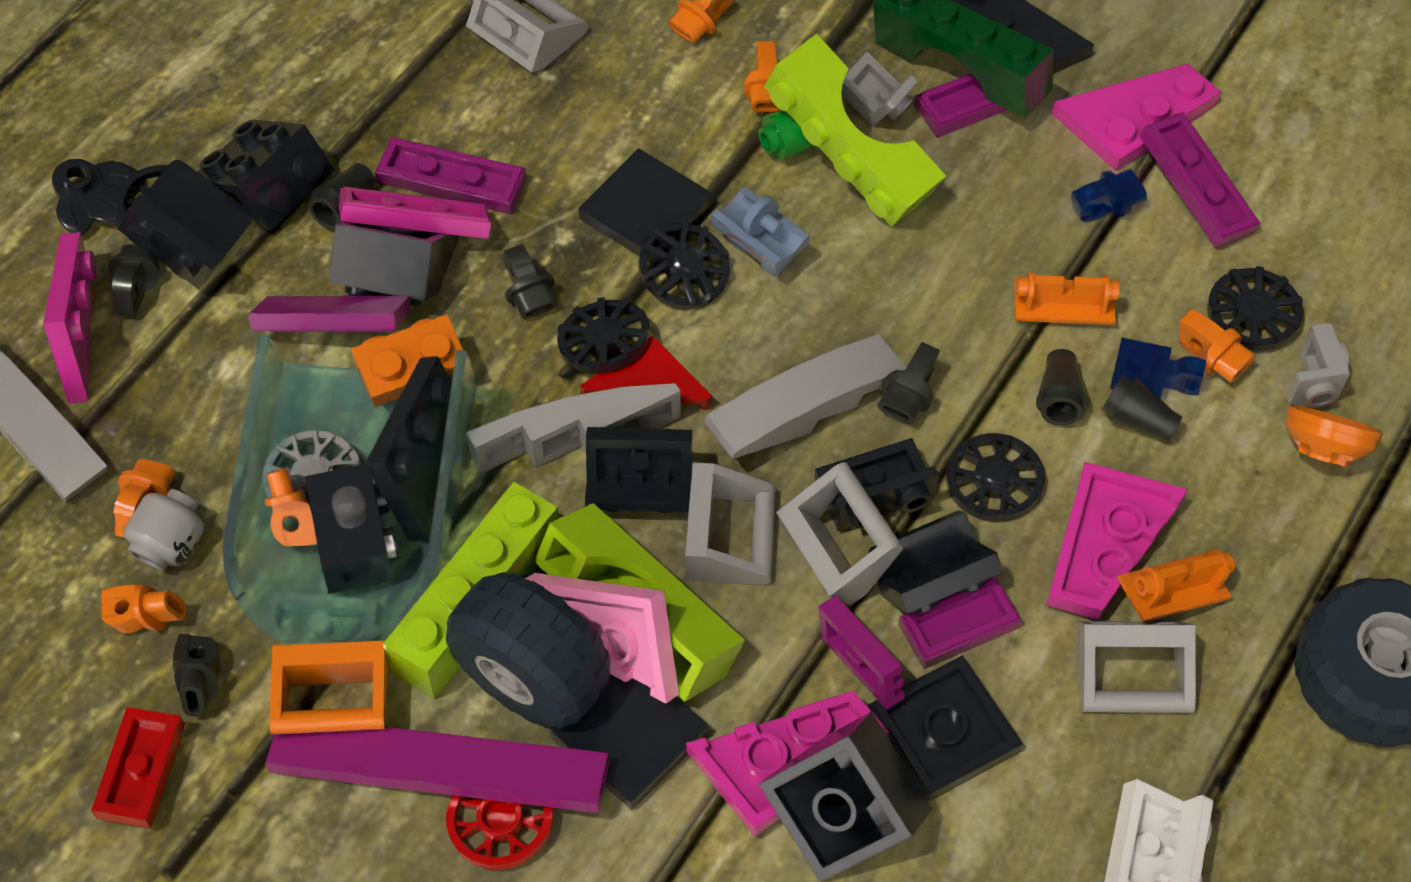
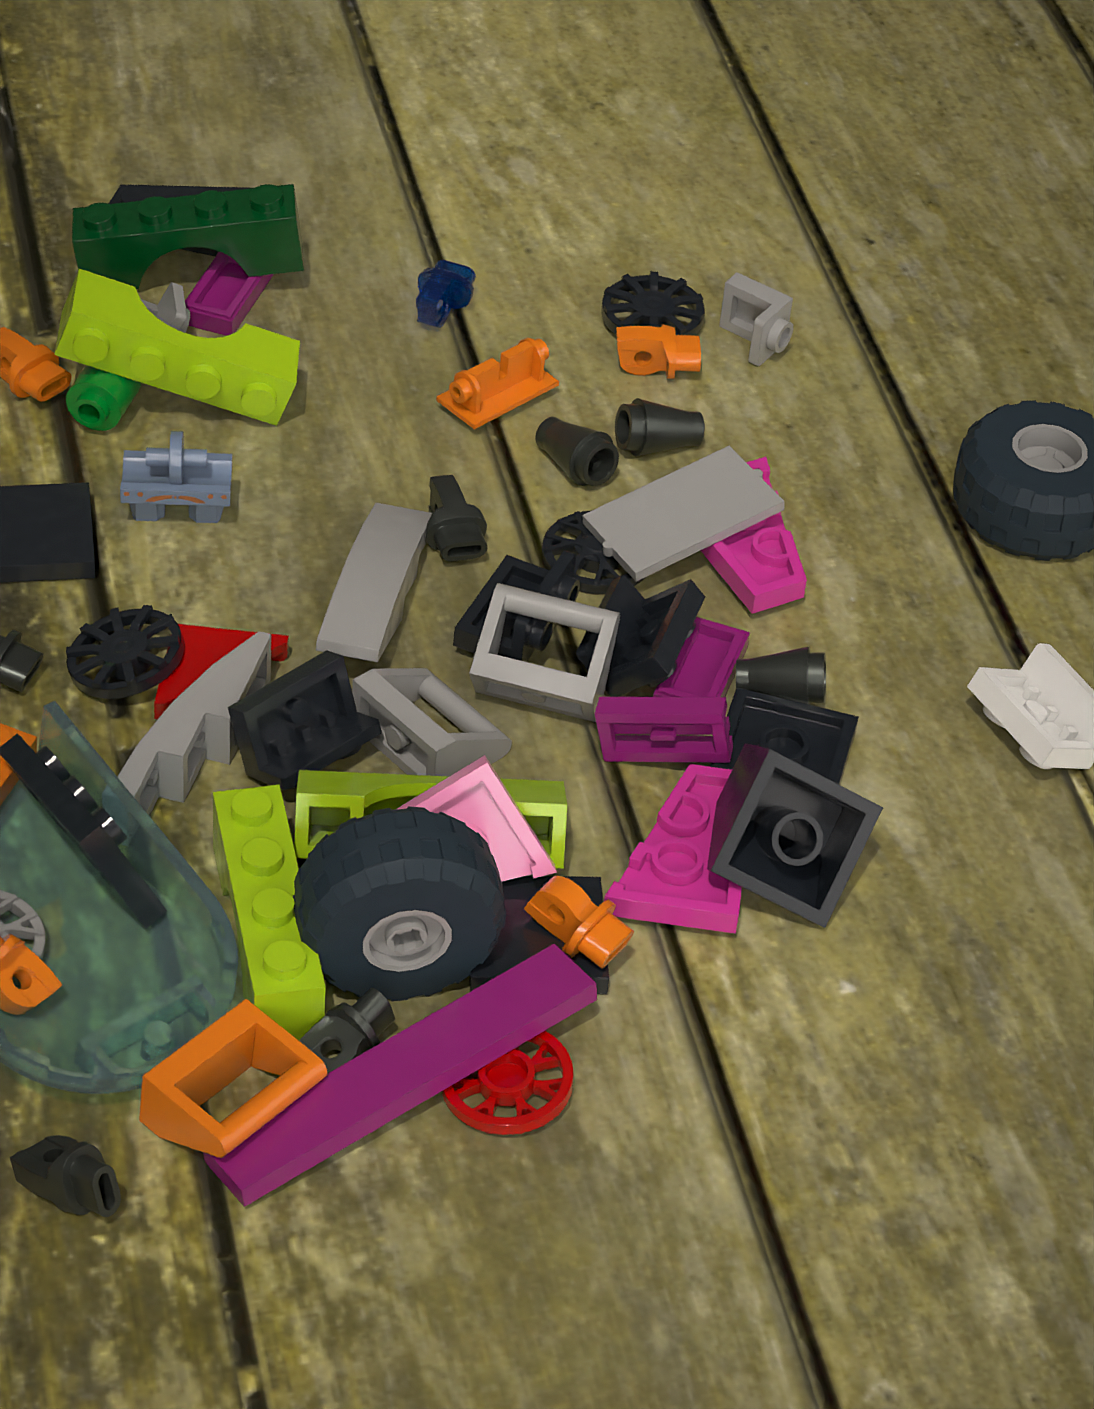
camera: 50 degrees left, 15 degrees down
red plate [91,707,185,829] -> none
black piece [305,464,400,594] -> none
black wheel [638,219,730,309] -> none
dark pink wing [1052,64,1221,171] -> none
light grey tile [1075,621,1196,713] -> none
clear blue plate [1110,337,1207,399] -> none
orange hinge [1117,549,1235,623] -> none
magenta tile [1140,112,1261,249] -> none
orange piece [1285,404,1383,467] -> none
none -> pearl dark grey piece [299,987,395,1074]
none -> orange piece [524,876,634,968]
none -> light grey piece [582,446,785,582]
none -> pearl dark grey cone [736,646,826,705]

